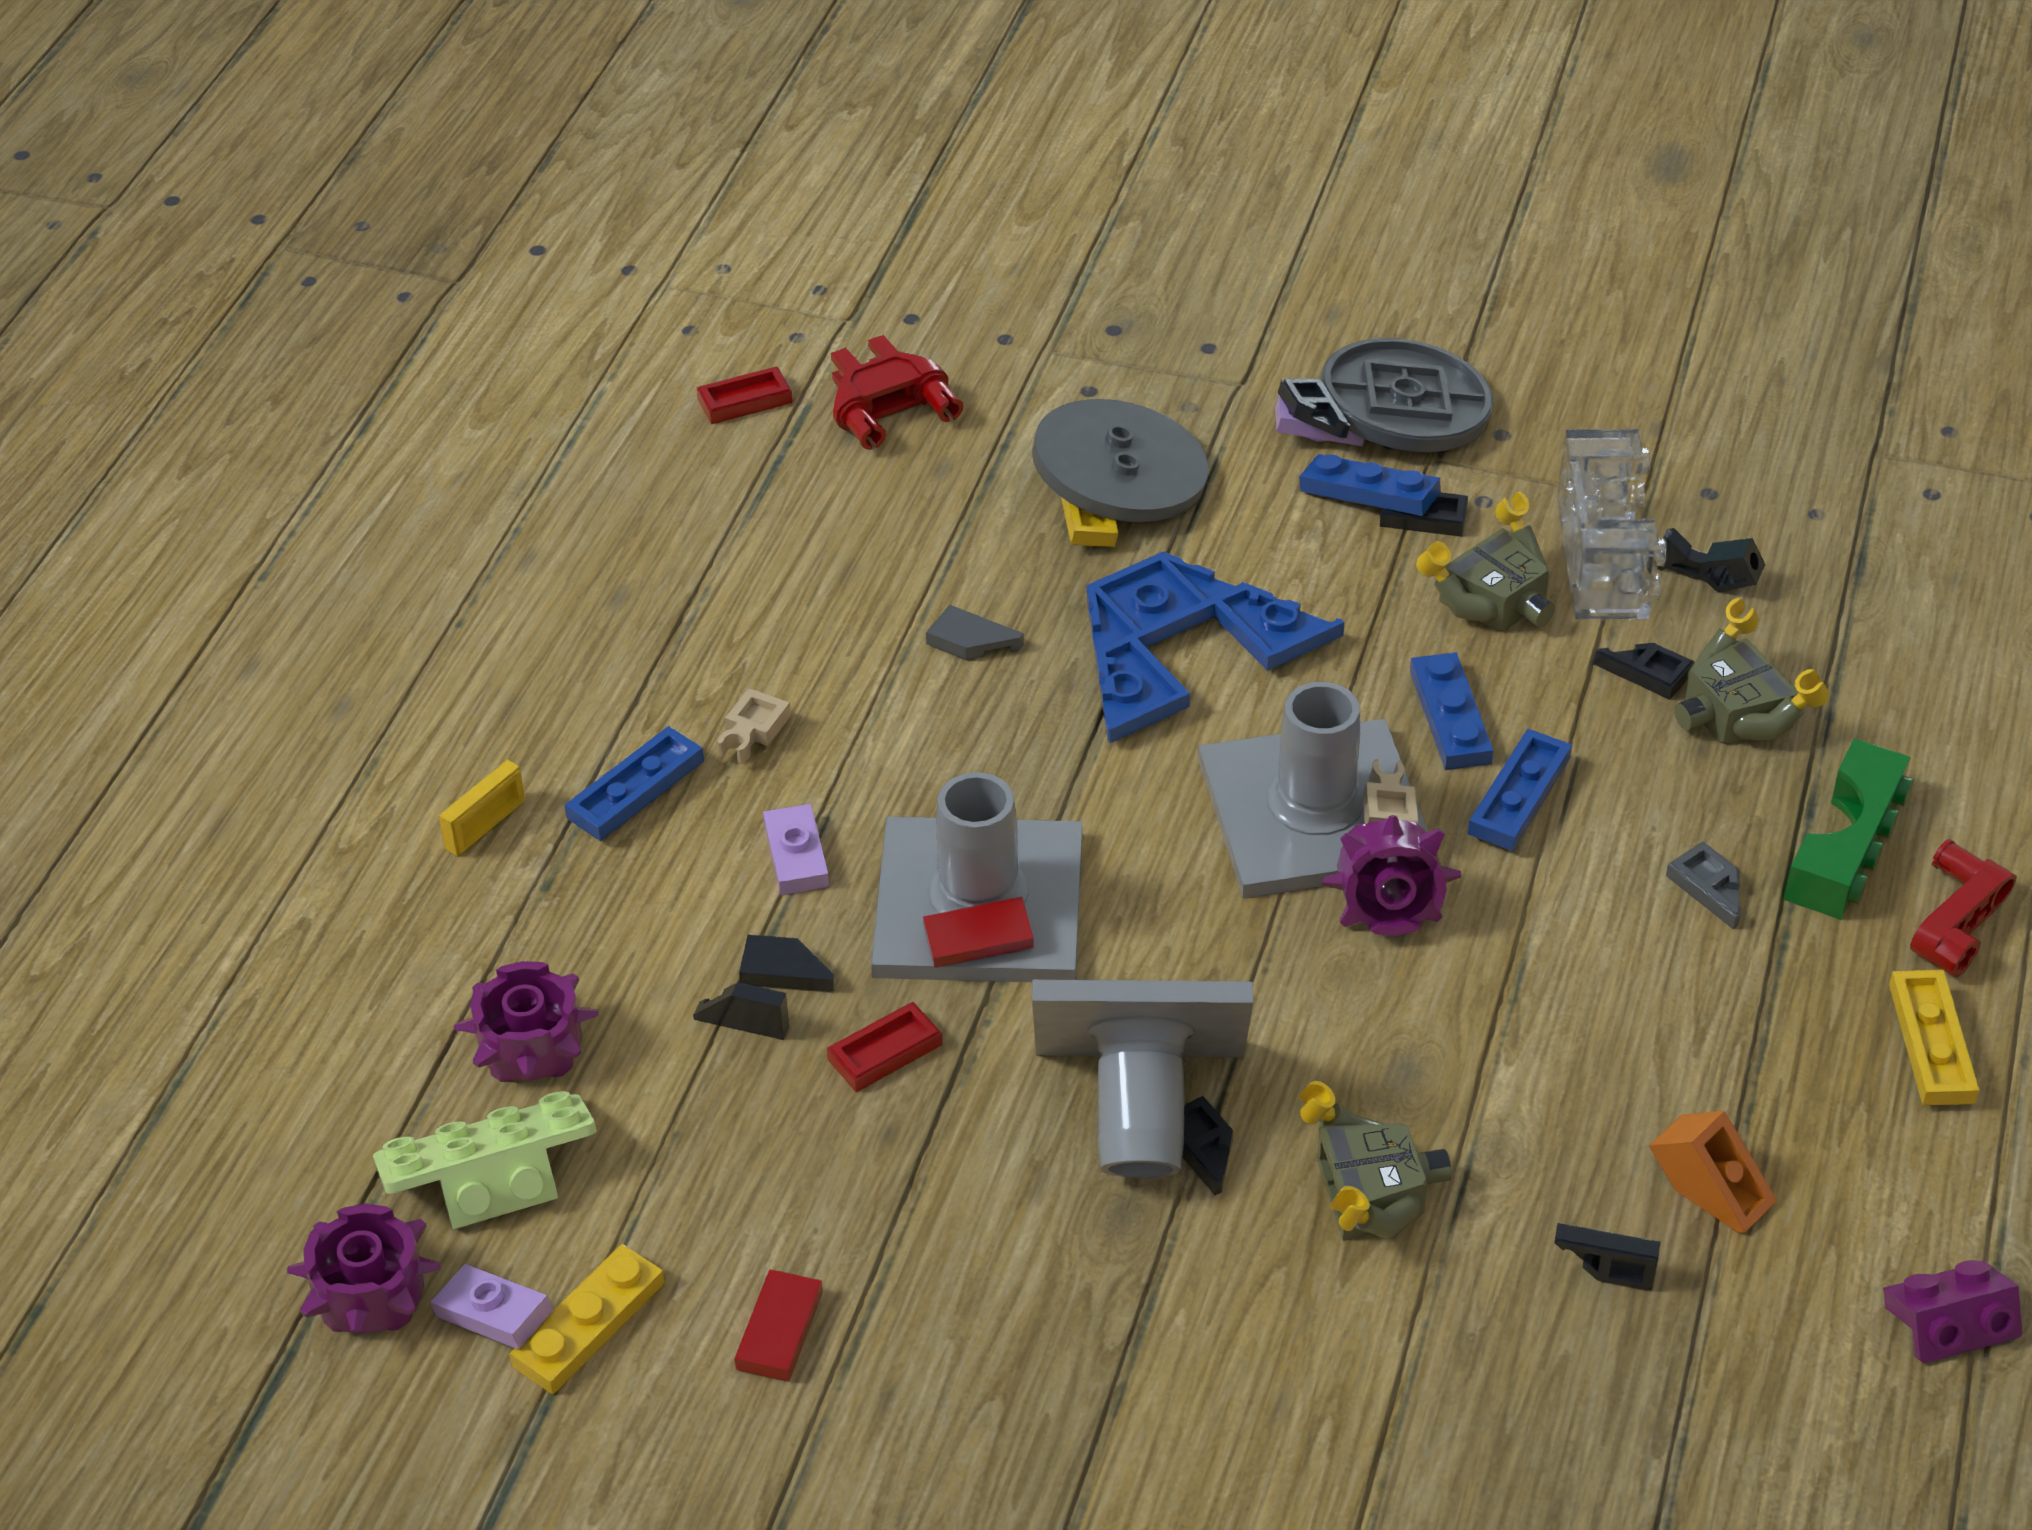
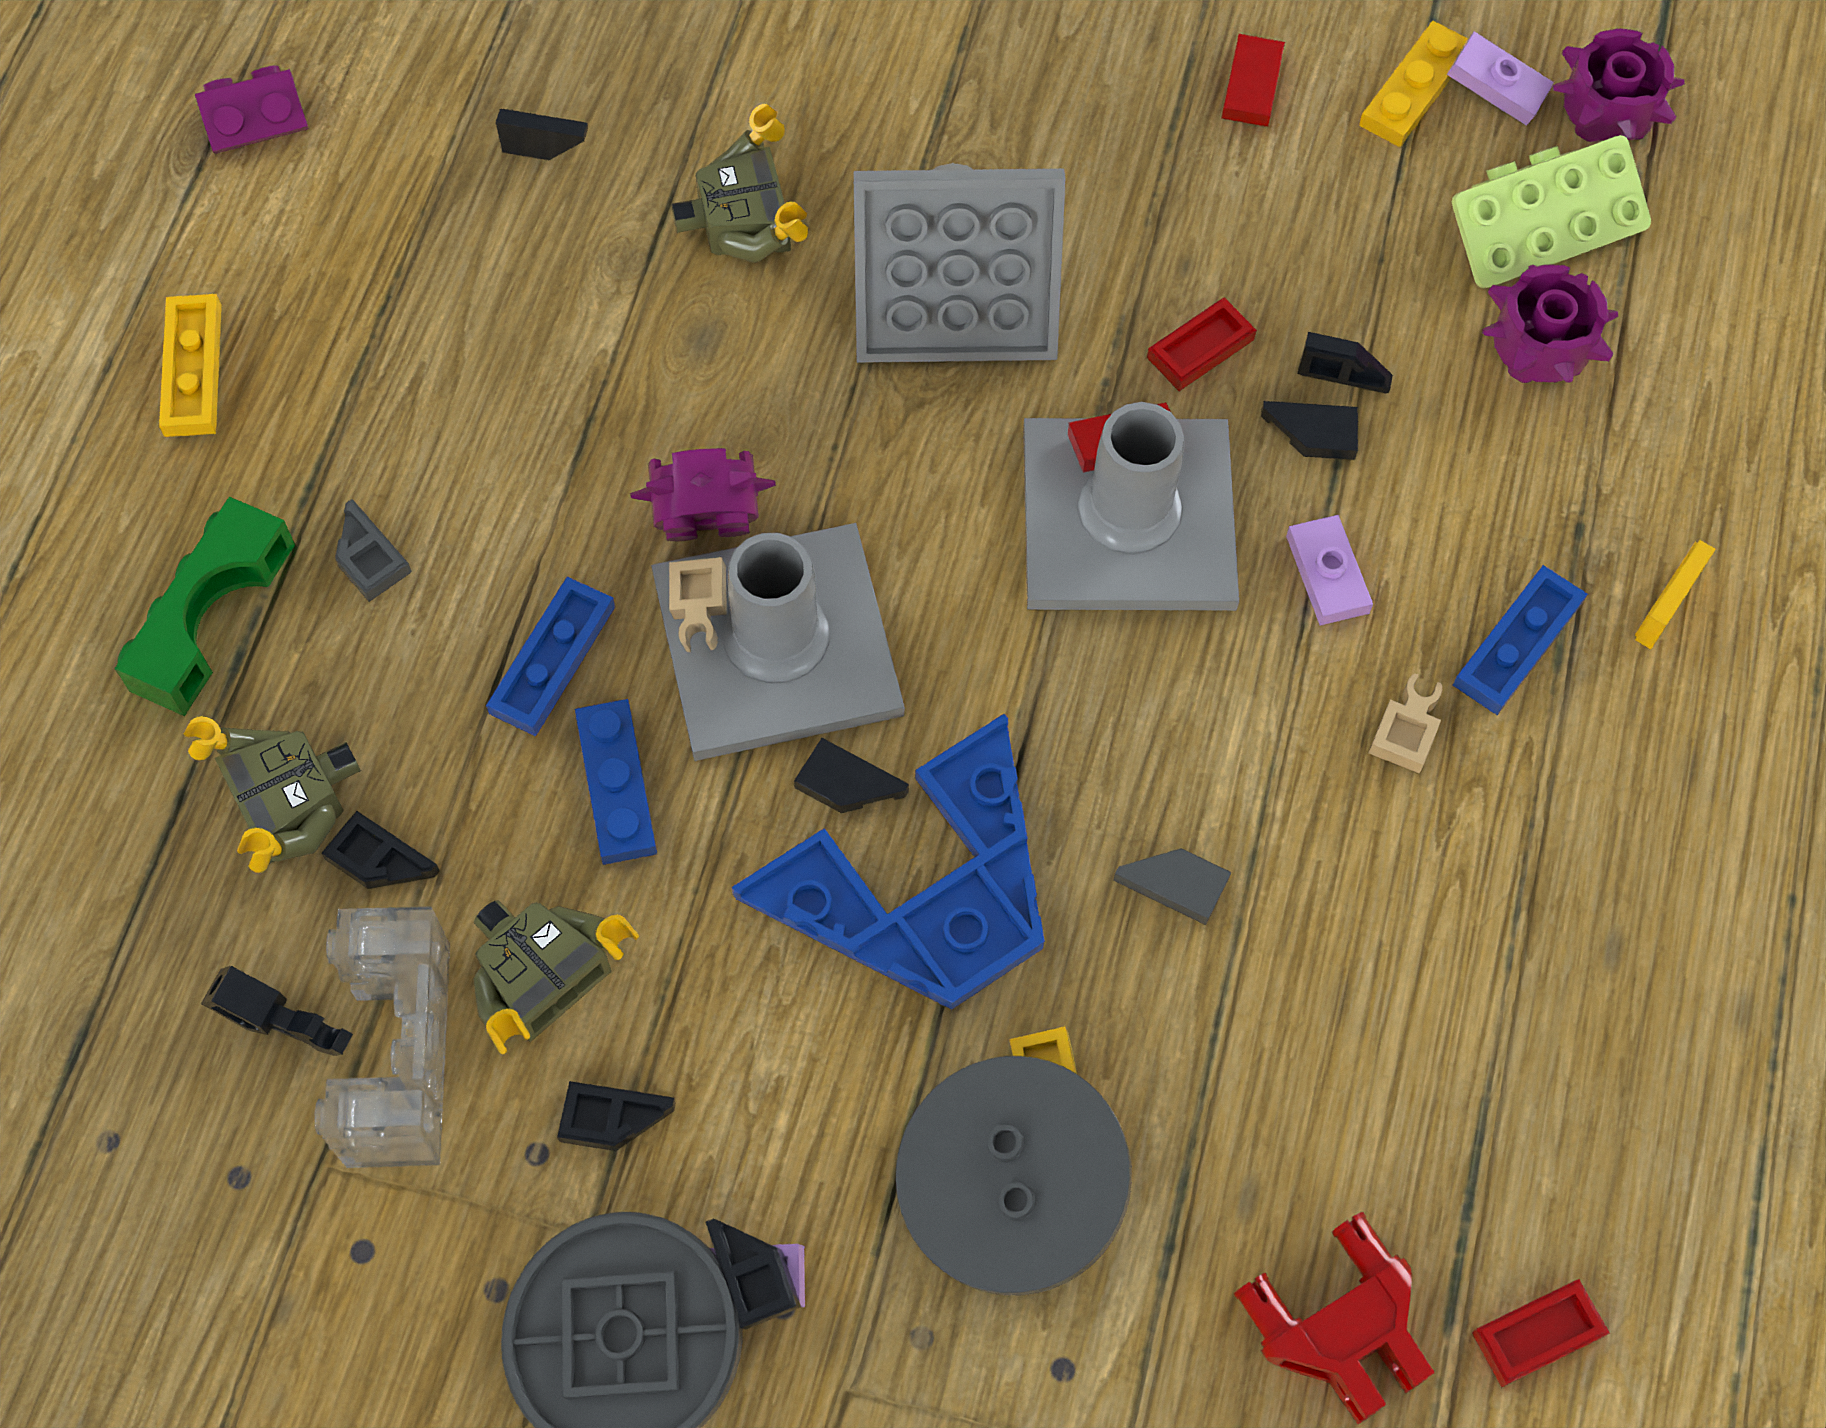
camera: 175 degrees right, 20 degrees up
blue plate [1299,454,1441,516] -> none
orange slope [1649,1111,1777,1233] -> none
red beam [1910,839,2017,977] -> none
none -> black tile [794,738,909,813]

